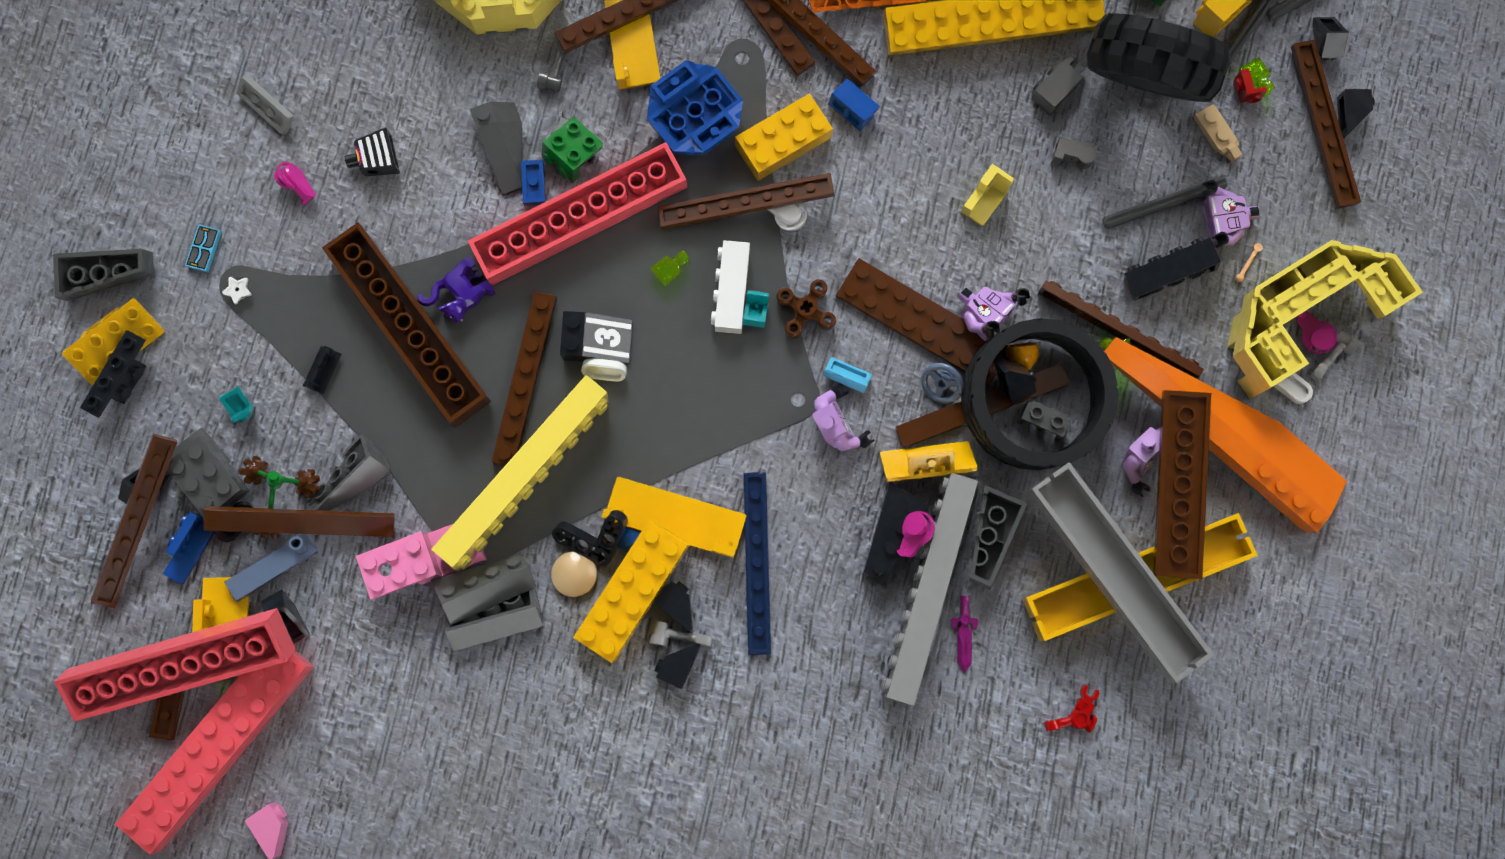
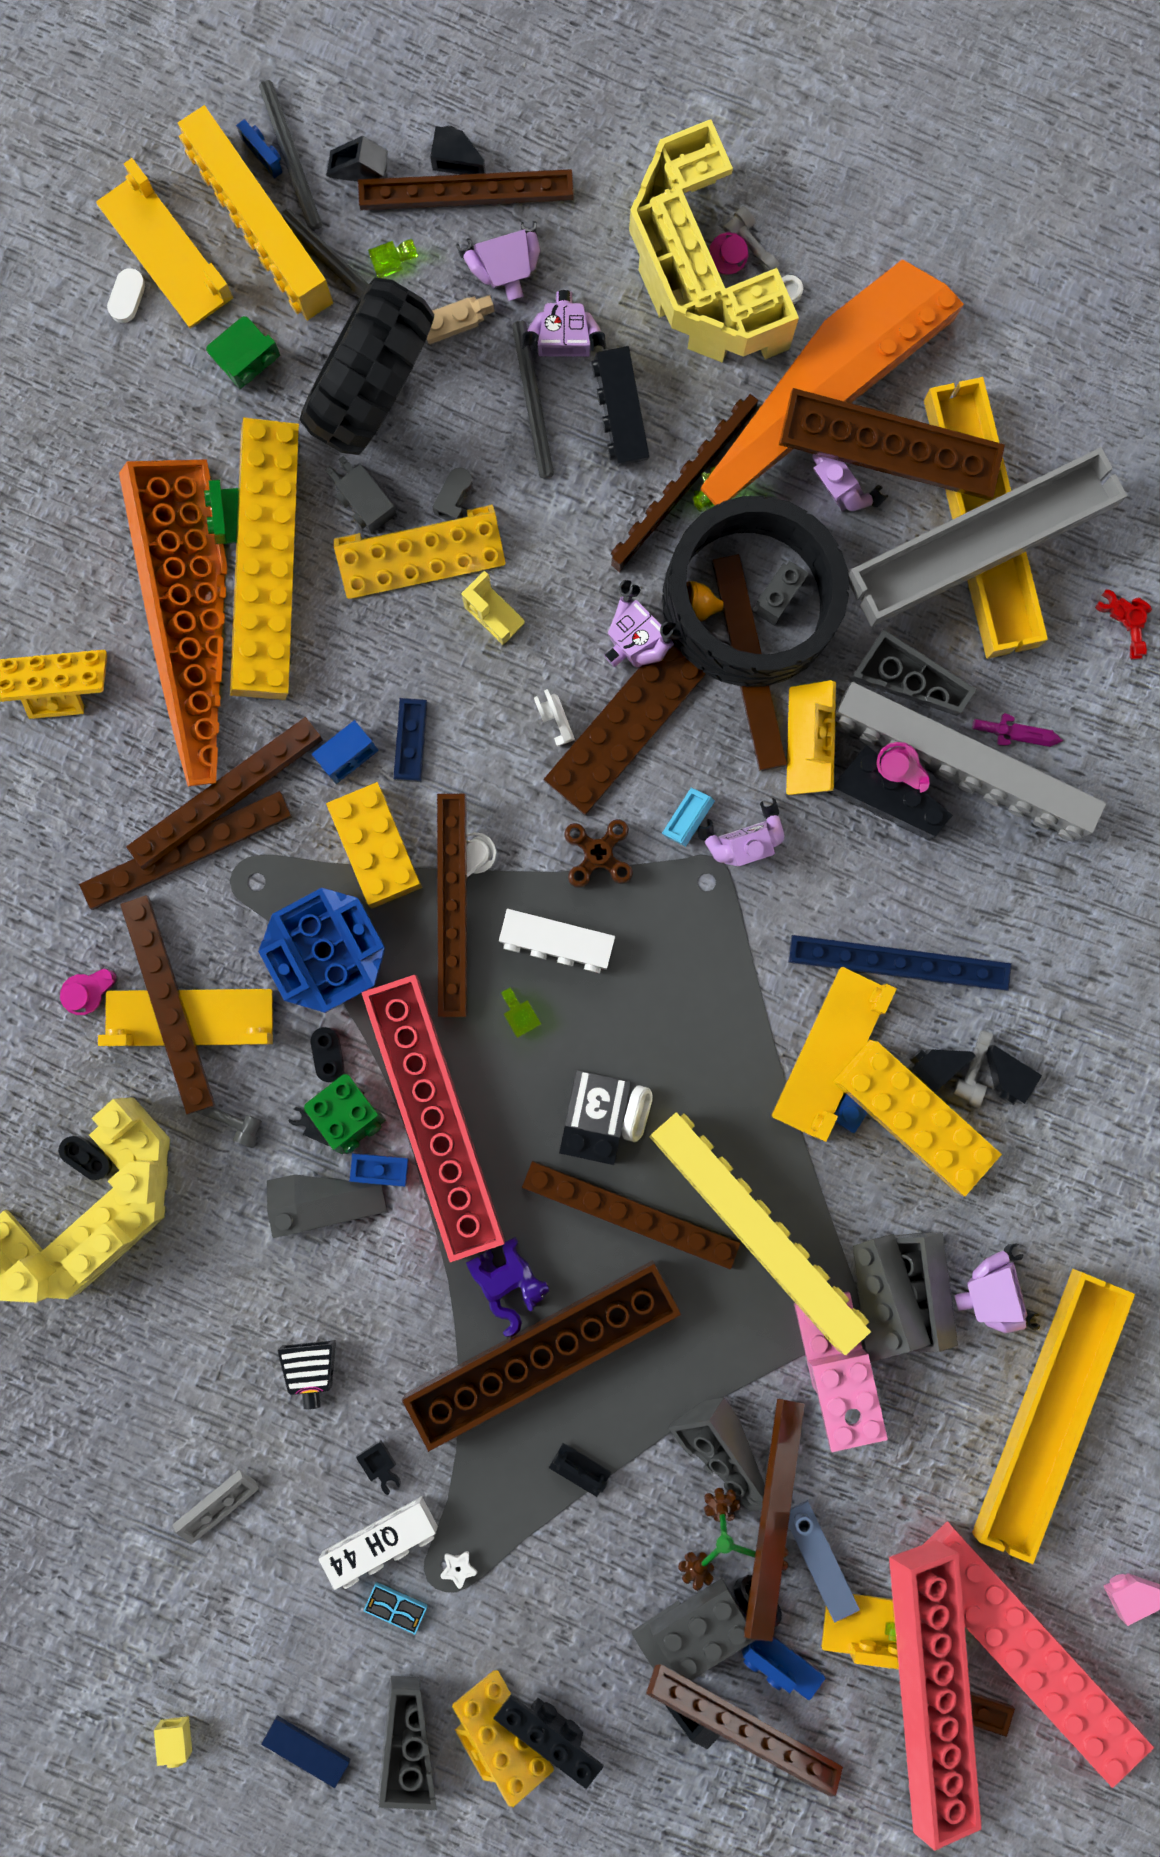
camera: 85 degrees left, 5 degrees up
teal bracket [218,385,254,423] -> none
black slope [262,589,310,644] -> none
dark pink piece [274,162,316,205] -> none
tan dish [551,551,597,597] -> none
black beam [552,510,628,566] -> none
teal bracket [742,290,769,328] -> none
sand blue piece [921,363,964,404] -> none
black slope [994,358,1037,404] -> none
red bracket [1233,69,1268,104] -> none
light nougat hinge [1235,243,1263,282] -> none
none -> light yellow brick [154,1716,192,1768]
none -> dark blue tile [261,1715,351,1788]
none -> black plate [310,1027,344,1082]
none -> white brick [318,1496,438,1590]
none -> yellow bracket [334,504,506,599]
none -> black plate [356,1440,401,1495]
none -> dark blue tile [393,698,428,782]
none -> lavender torso [456,221,540,301]
none -> white piece [533,689,575,747]
none -> lavender torso [955,1244,1040,1333]
none -> yellow piece [972,1268,1135,1564]

